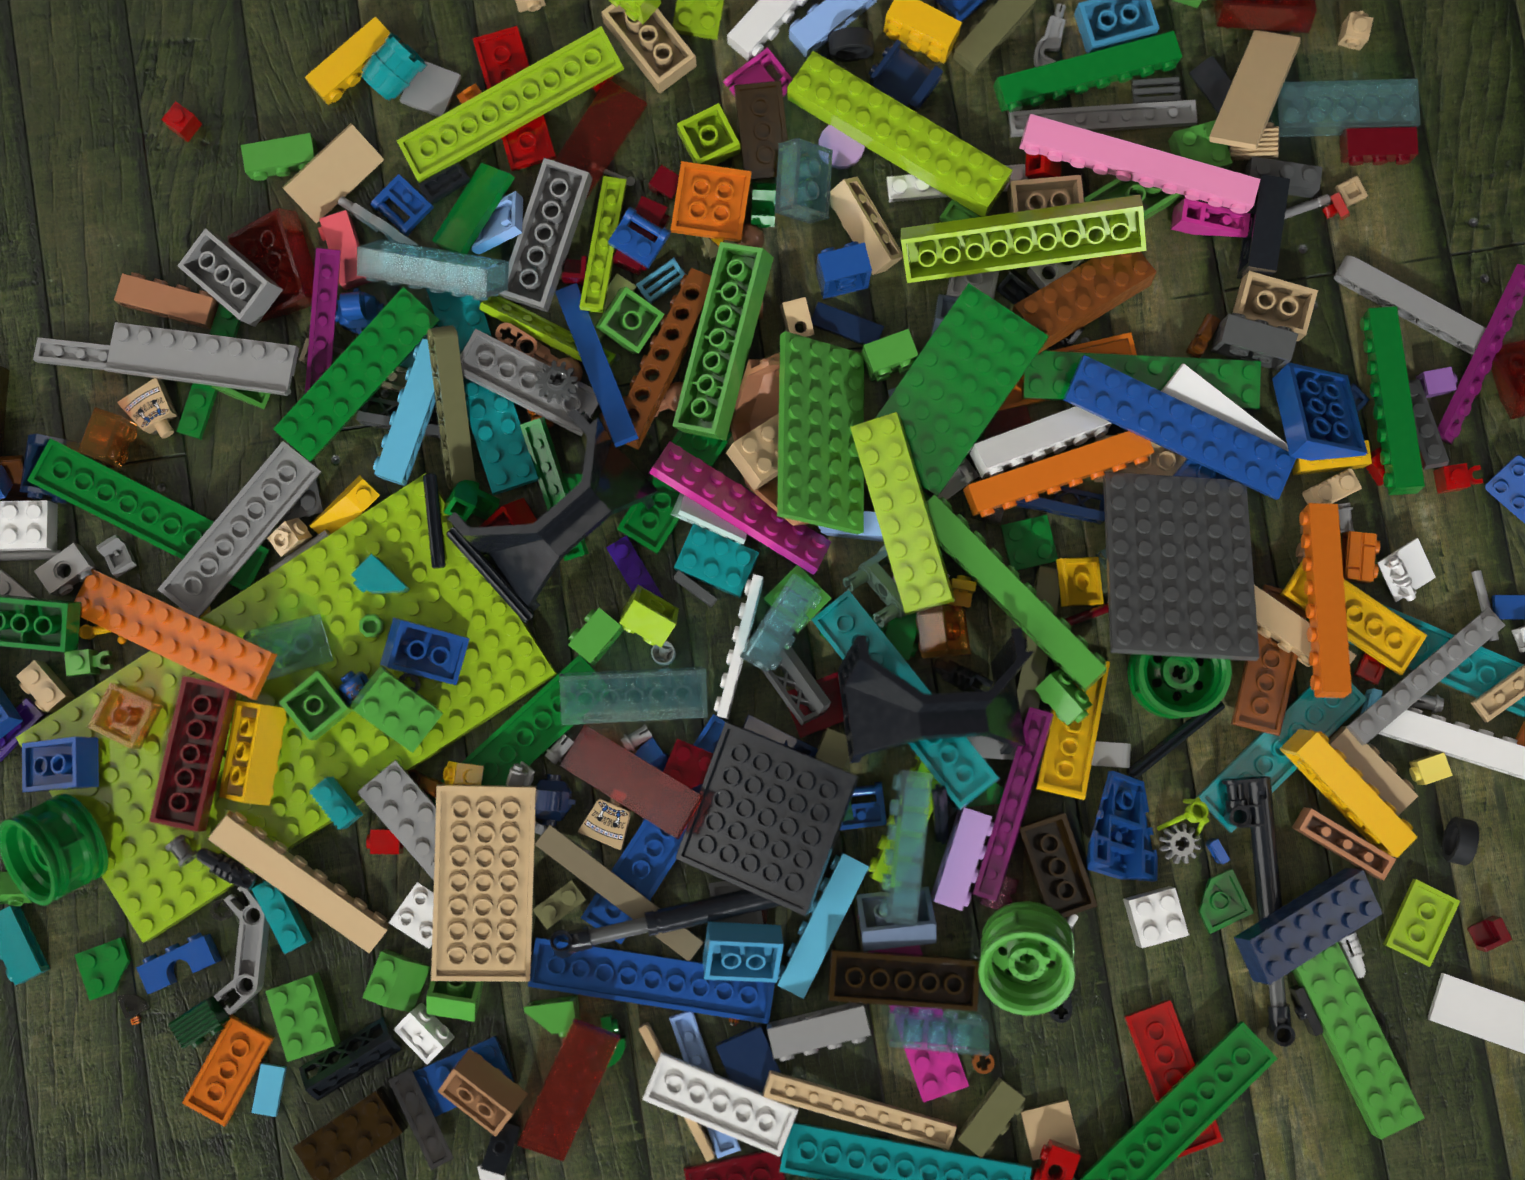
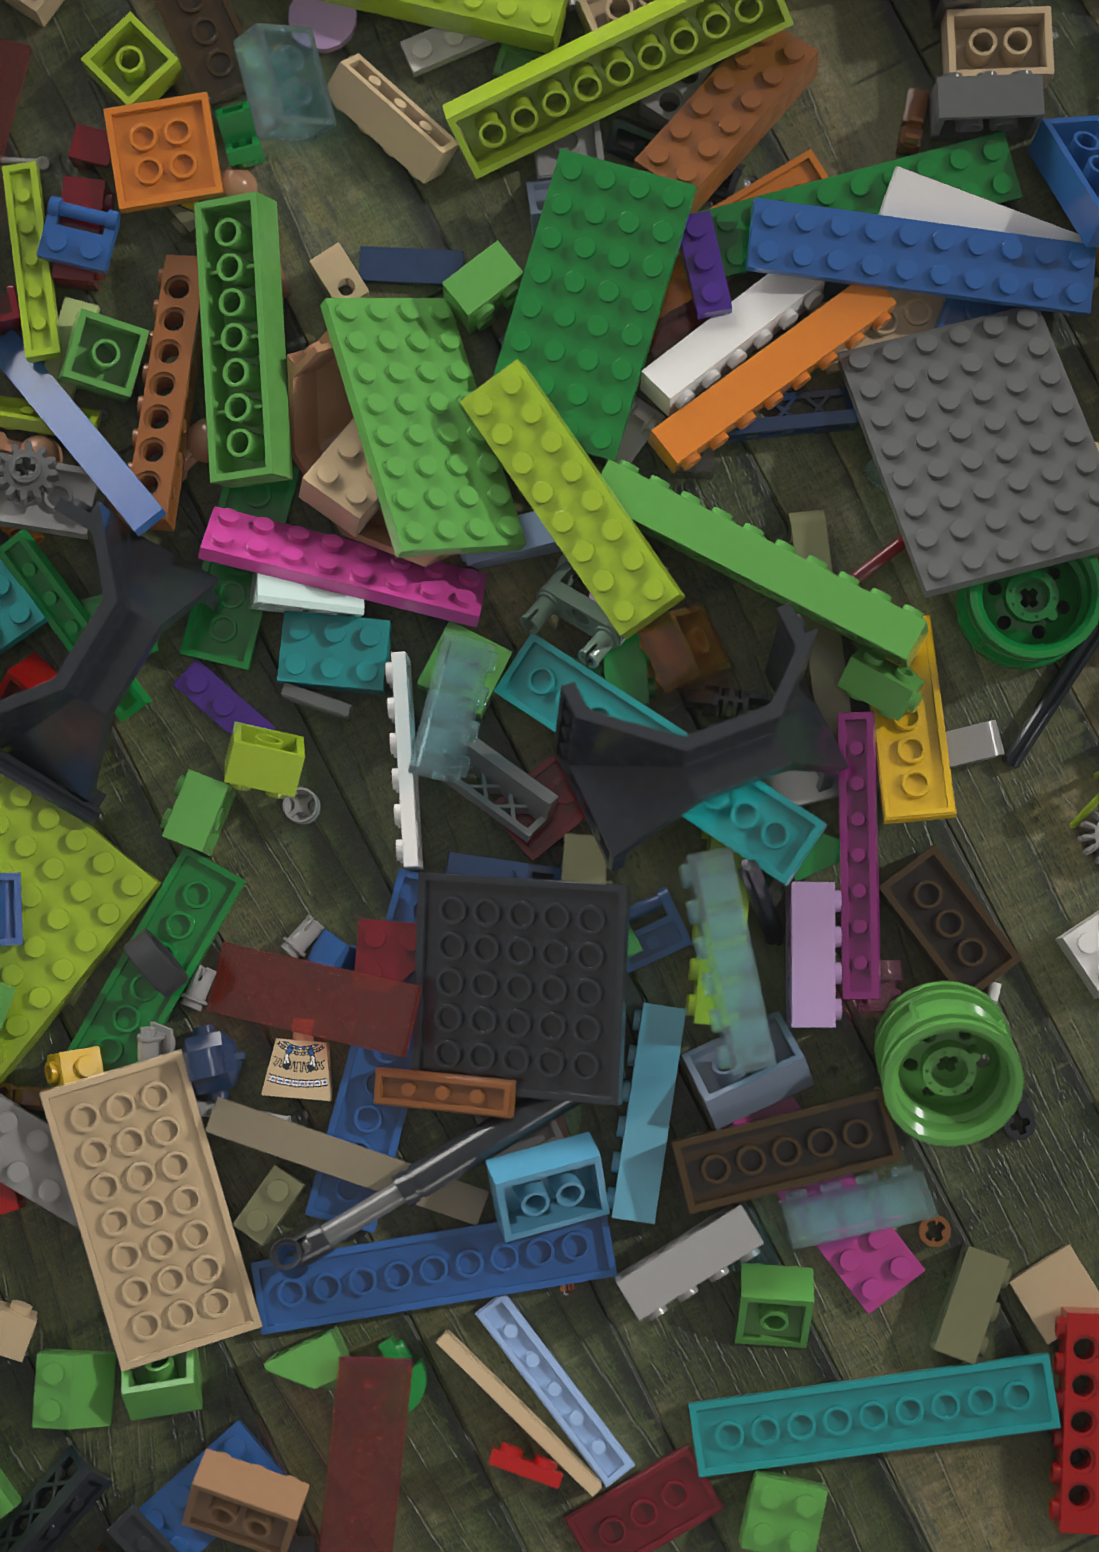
camera: 15 degrees left, 0 degrees up
white hinge [389,882,434,949] -> none
white bracket [393,1003,454,1064] -> none
clear light blue brick [559,667,708,725] -> none
medium azure tile [636,257,685,304] -> none
white tile [642,1052,798,1157] -> none
dark blue panel [716,1024,781,1092] -> none
tan plate [763,1070,957,1150] -> none
blue brick [816,241,872,299] -> none
yellow bracket [947,575,977,608] -> none
green plate [1000,515,1058,571] -> none
yellow tile [1056,557,1104,607] -> none
blue wedge [1087,771,1158,882] -> none
none -> black tyre [124,929,189,997]
none -> dark orange tile [374,1067,516,1119]
none -> red plate [488,1441,563,1489]
none -> dark purple plate [680,211,733,320]
none -> bright green slope [735,1263,814,1348]

